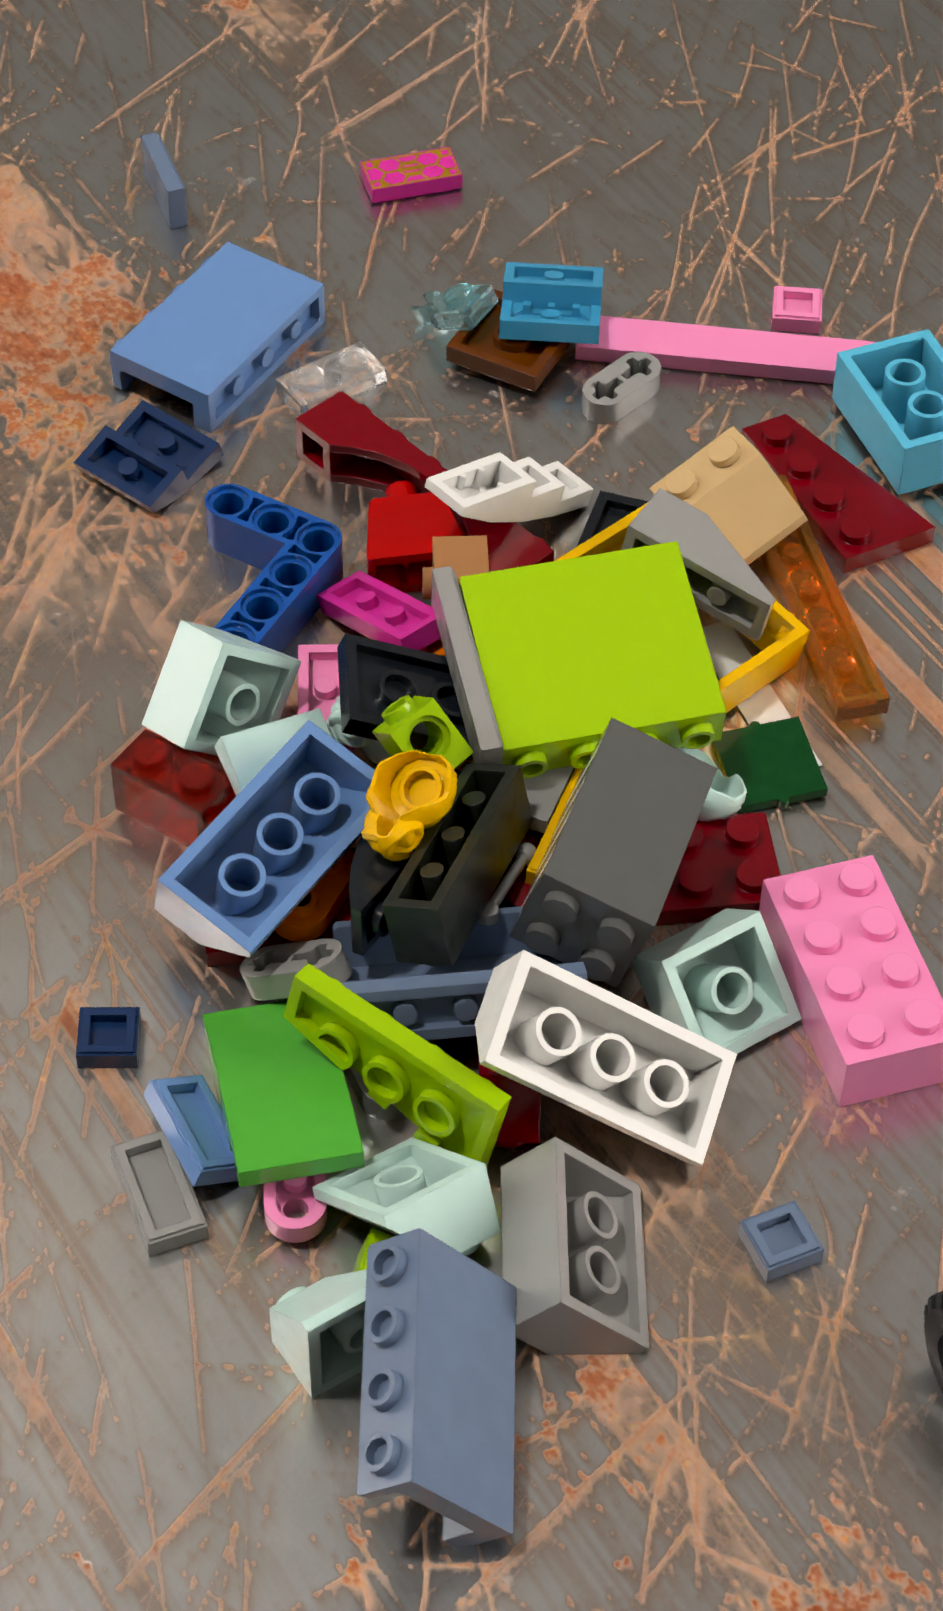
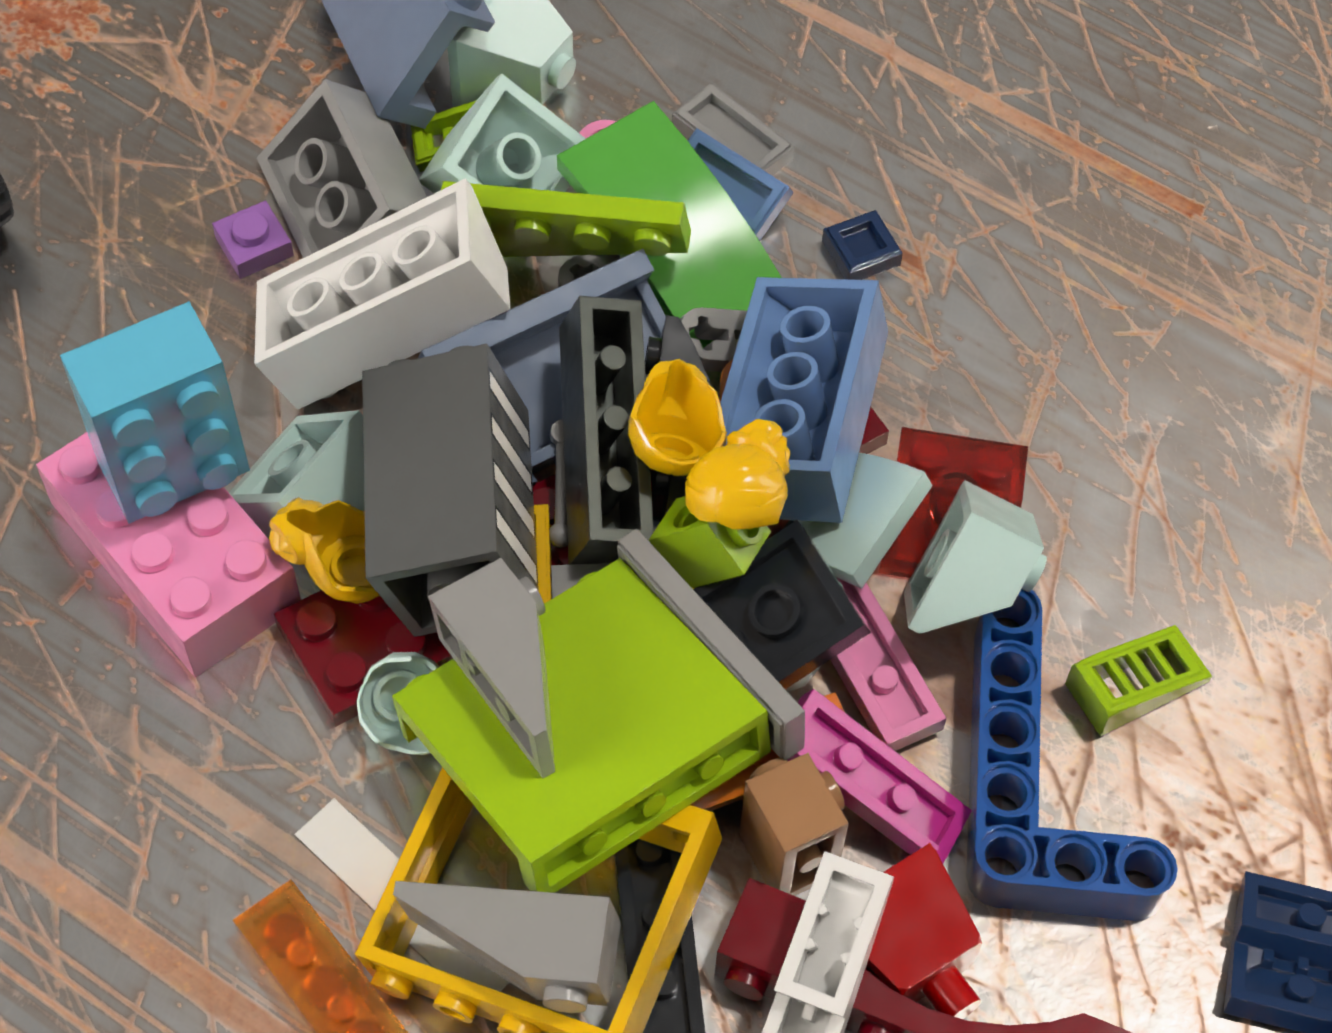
camera: 155 degrees right, 10 degrees up
dark green piece [712,716,828,814] -> none
sand blue tile [737,1200,824,1283] -> none
none -> medium azure brick [60,301,250,524]
none -> medium lavender plate [212,200,294,279]
none -> yellow hair [269,497,380,604]
none -> light grey slope [428,558,555,778]
none -> yellow hair [685,419,791,530]
none -> lime slope [1065,625,1212,737]

